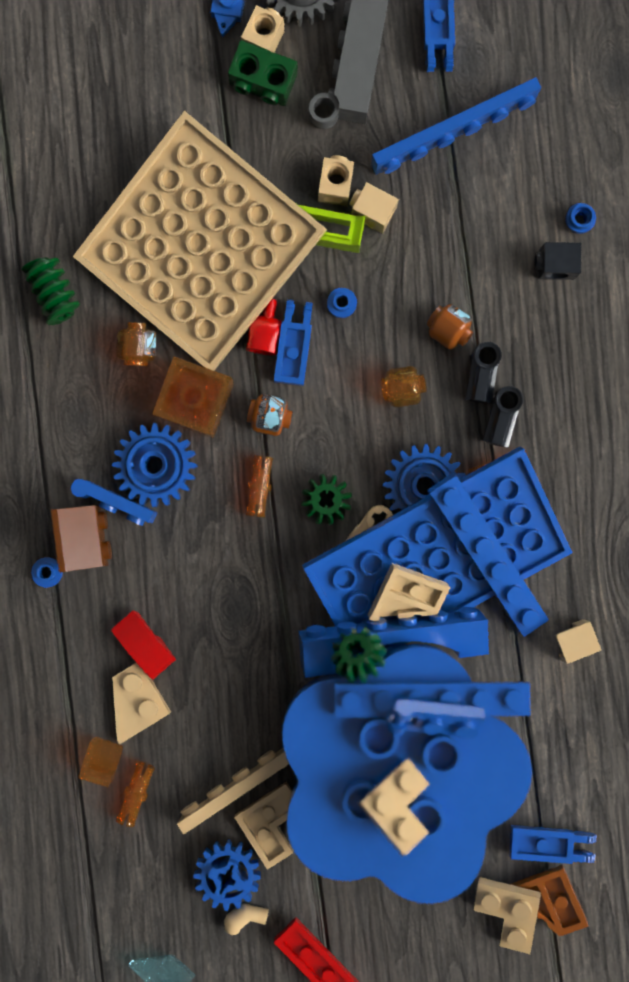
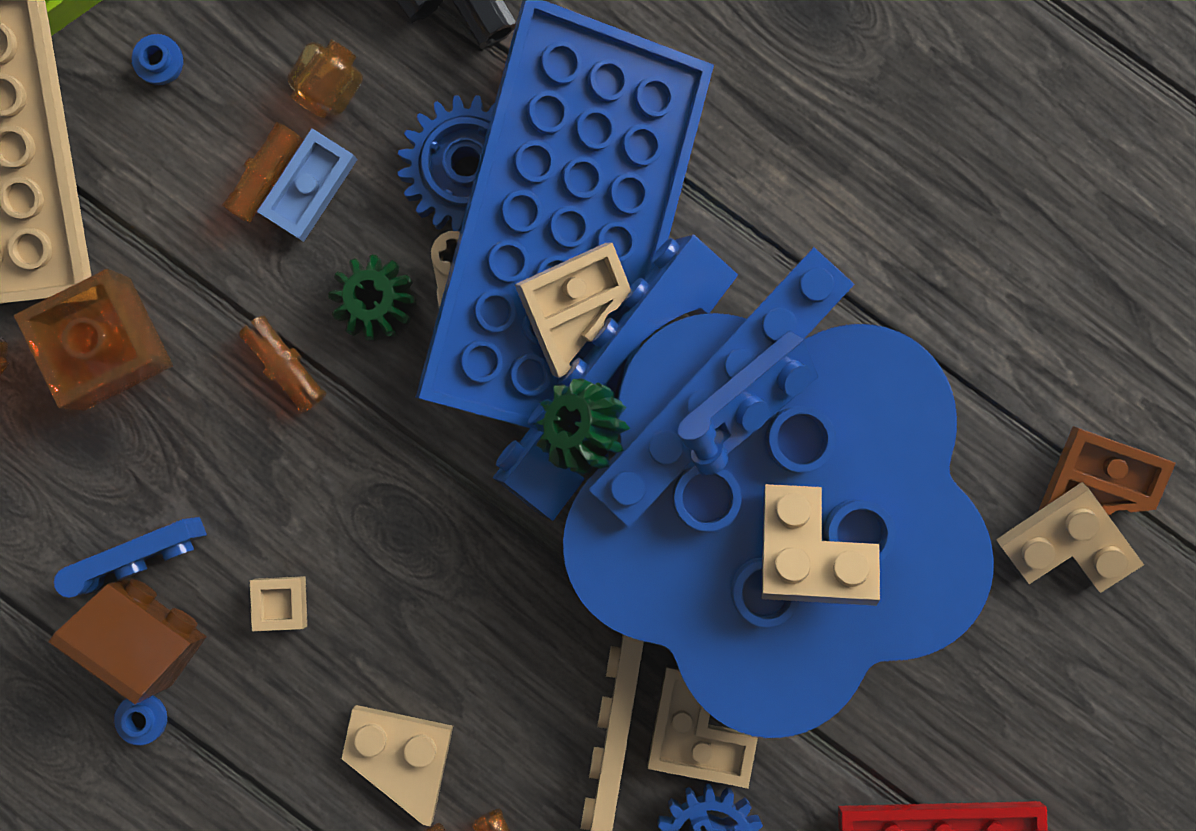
camera: 40 degrees left, 0 degrees up
red slope [111,610,176,679] -> none
blue gear [112,423,198,507] -> none
red piece [246,299,282,356] -> none
head [247,394,293,436] -> none
blue hinge [274,300,313,386] -> none
blue plate [427,473,549,637] -> none
blue hinge [509,825,597,864] -> none
tan panel [555,619,602,664] -> none
none -> clear orange pin [222,122,304,223]
none -> tan plate [250,576,307,631]
none -> medium blue plate [257,128,358,242]

